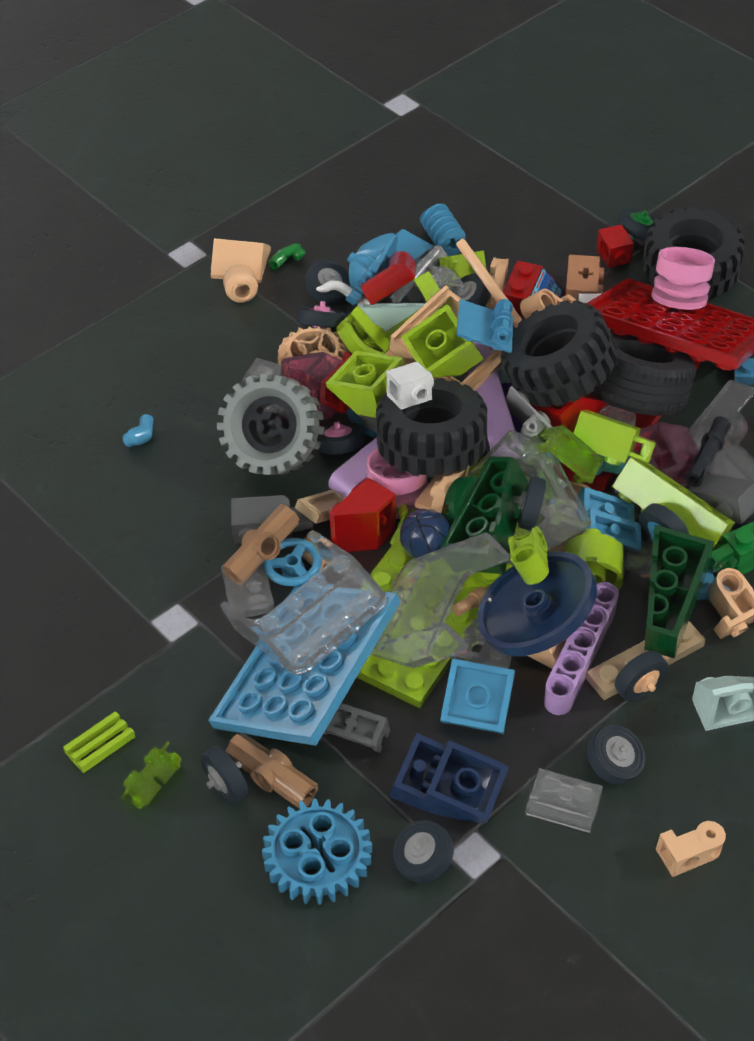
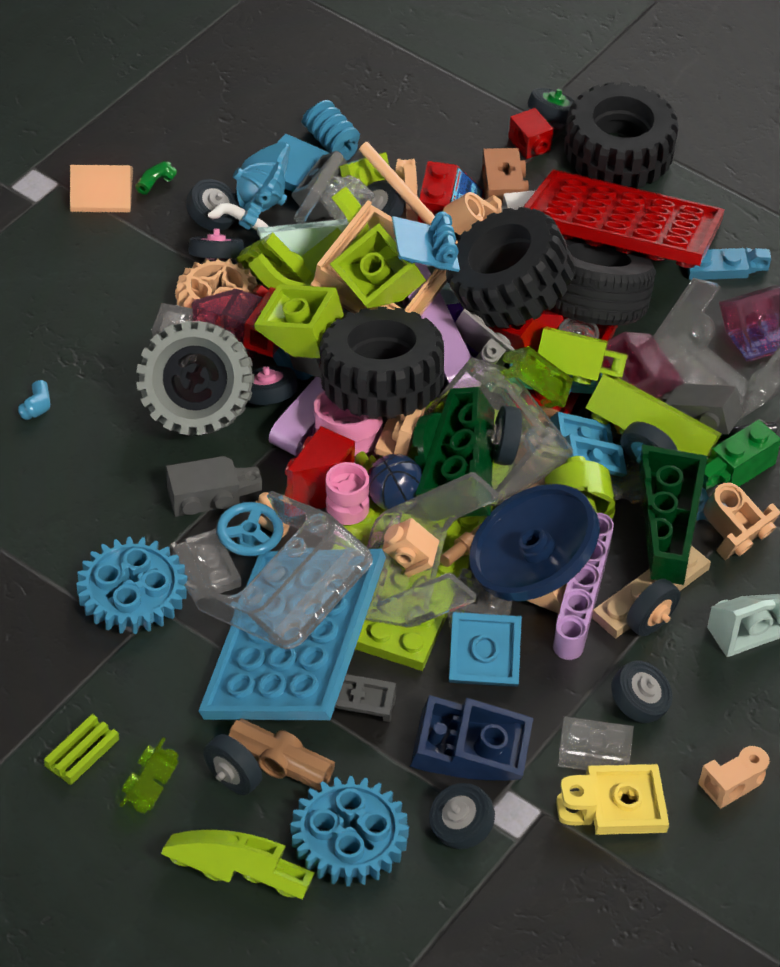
camera: 15 degrees left, 0 degrees up
medium nougat piece [222,504,300,586] -> none
light nougat head [223,265,258,303] -> none
tan tile [295,489,345,524] -> none
red brick [361,251,416,305] -> none
white brick [386,362,434,410] -> none
lime piece [508,526,549,585] -> none
bright pink wheel [651,247,715,310] -> none
black pin [684,416,731,487] -> none
none -> dark azure gear [76,537,188,634]
none -> lime slope [161,830,314,899]
none -> bright pink wheel [326,462,369,525]
none -> light nougat brick [382,518,439,577]
none -> light yellow plate [556,764,669,835]

